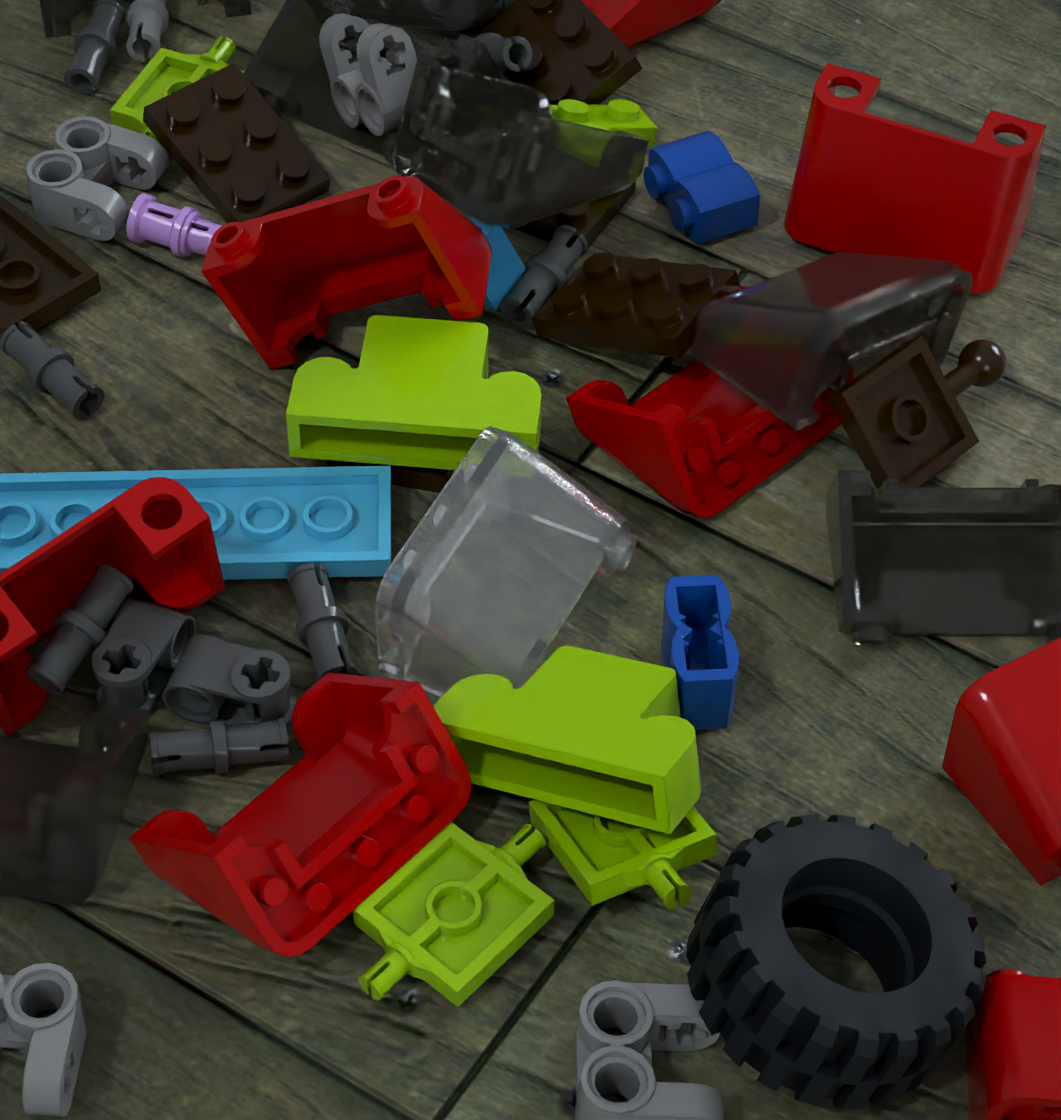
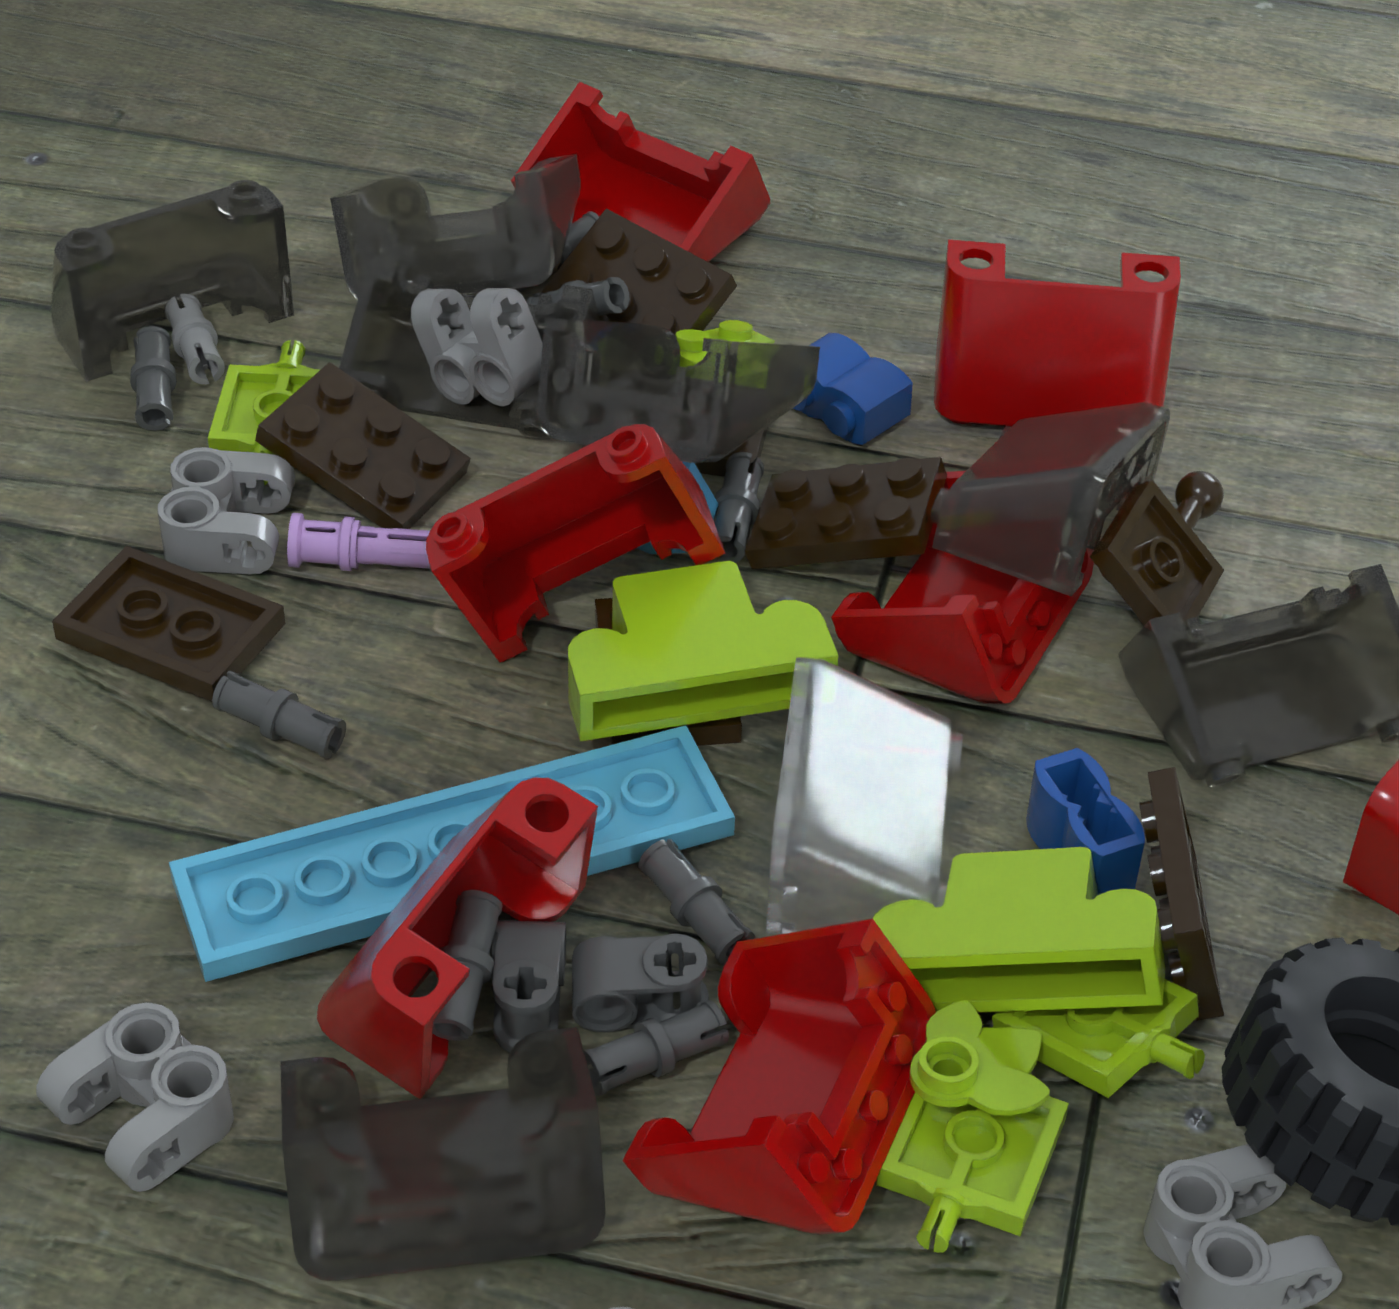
camera: 20 degrees left, 5 degrees down
none -> lime plate [910,999,1050,1116]
none -> dark brown plate [1139,767,1224,1021]

